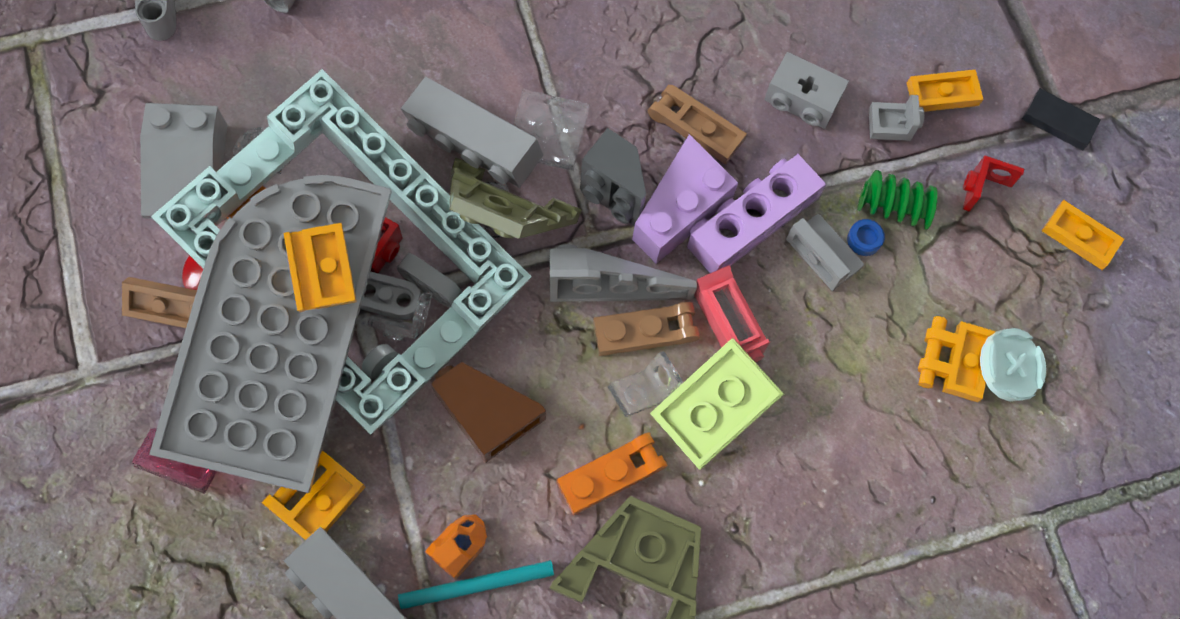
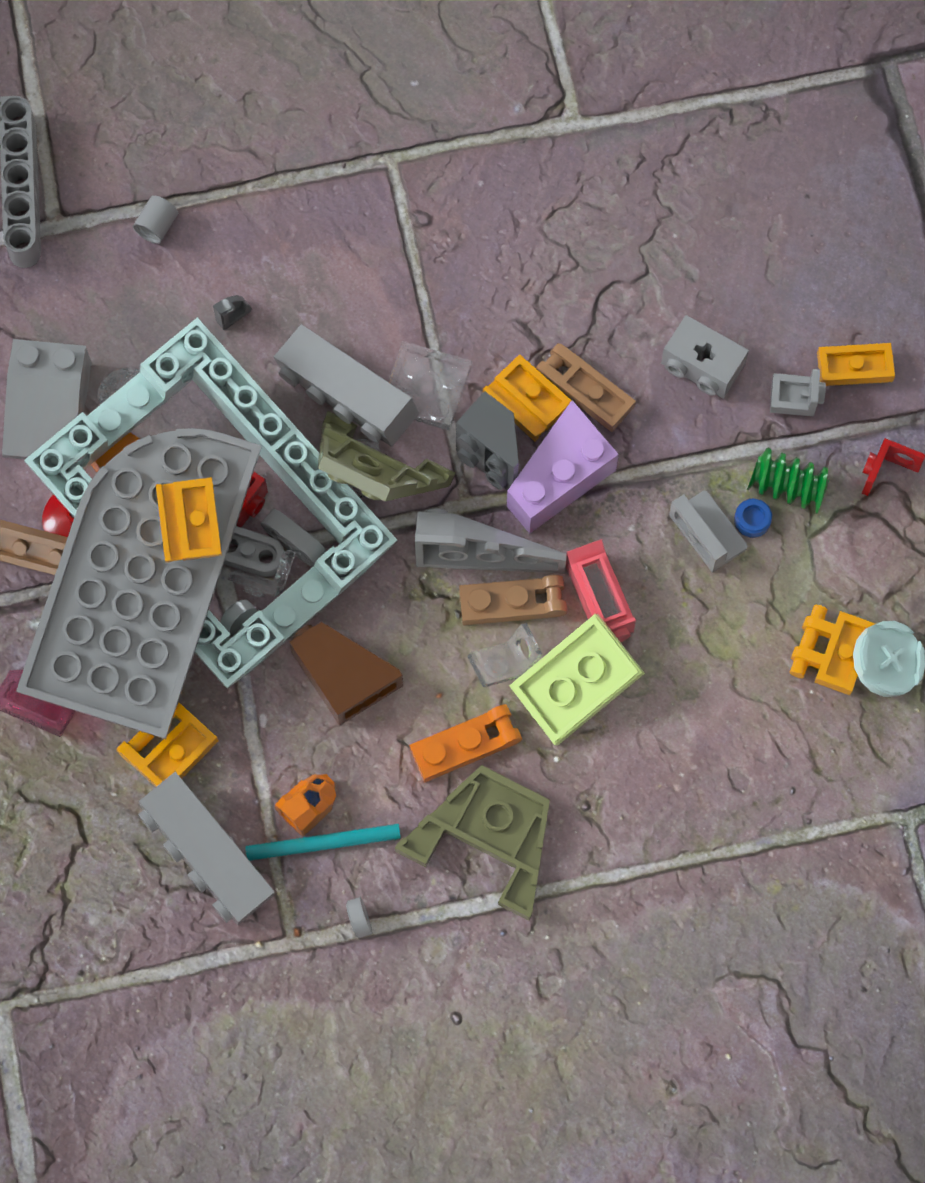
camera: 10 degrees right, 0 degrees up
lavender brick [687,154,826,273] -> none
none -> dark grey tile [213,295,252,330]
none -> light orange plate [483,354,572,442]

